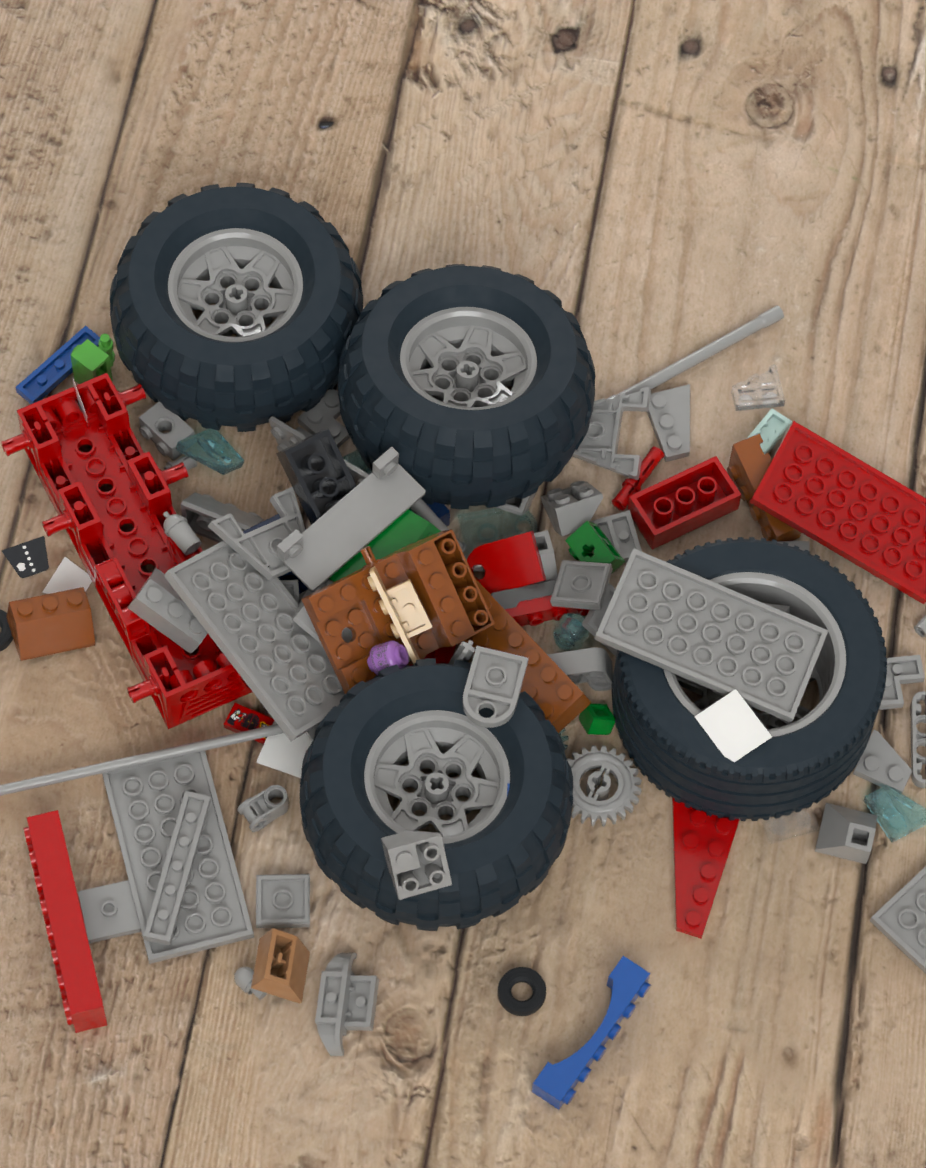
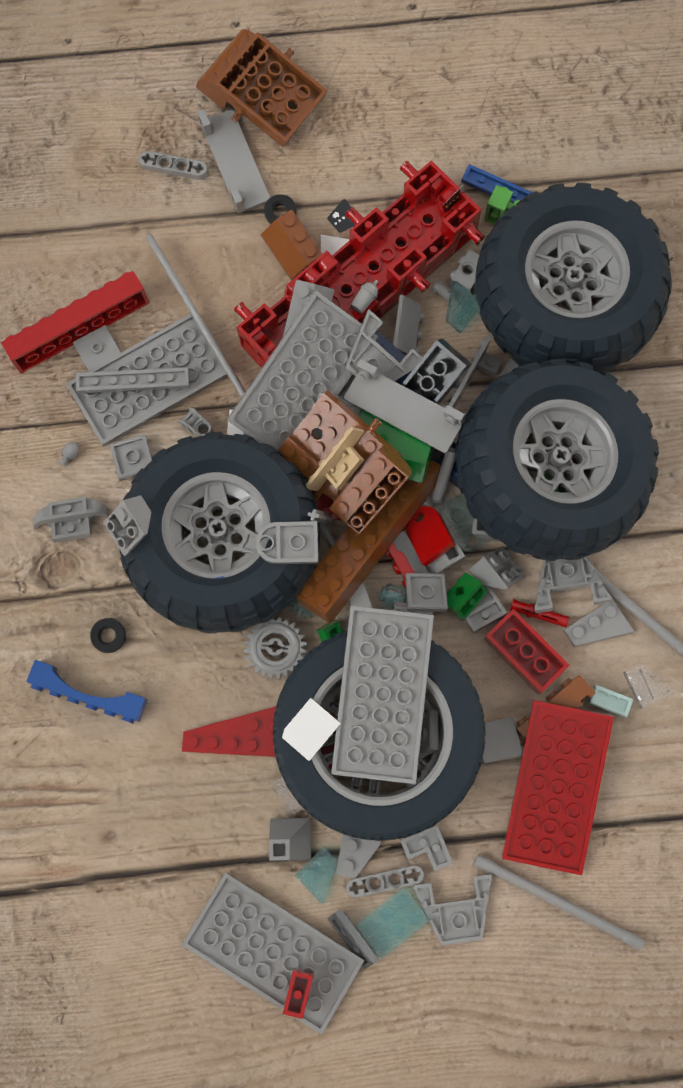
camera: 80 degrees right, 15 degrees up
medium nougat slope [251,928,310,1004] -> none
medium lavender head [367,640,409,675] -> none

